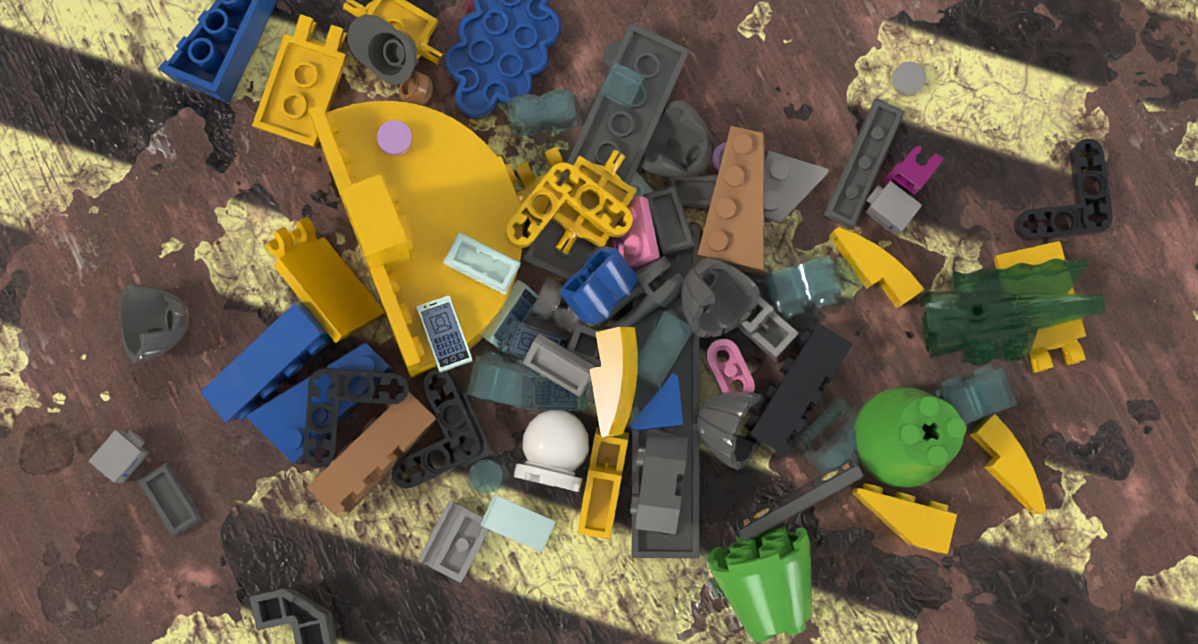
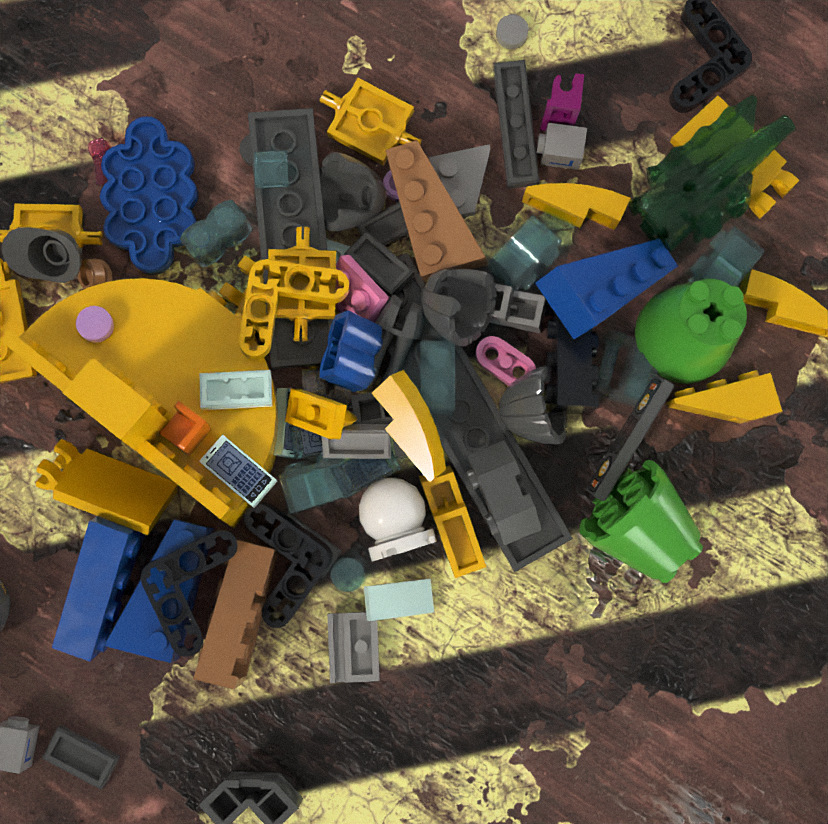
camera: 25 degrees left, 0 degrees up
blue slope [629,373,683,431] -> none
none -> orange panel [159,401,211,457]
none -> yellow tile [285,389,357,439]
none -> yellow plate [320,78,422,166]
none -> blue wedge [535,239,678,339]

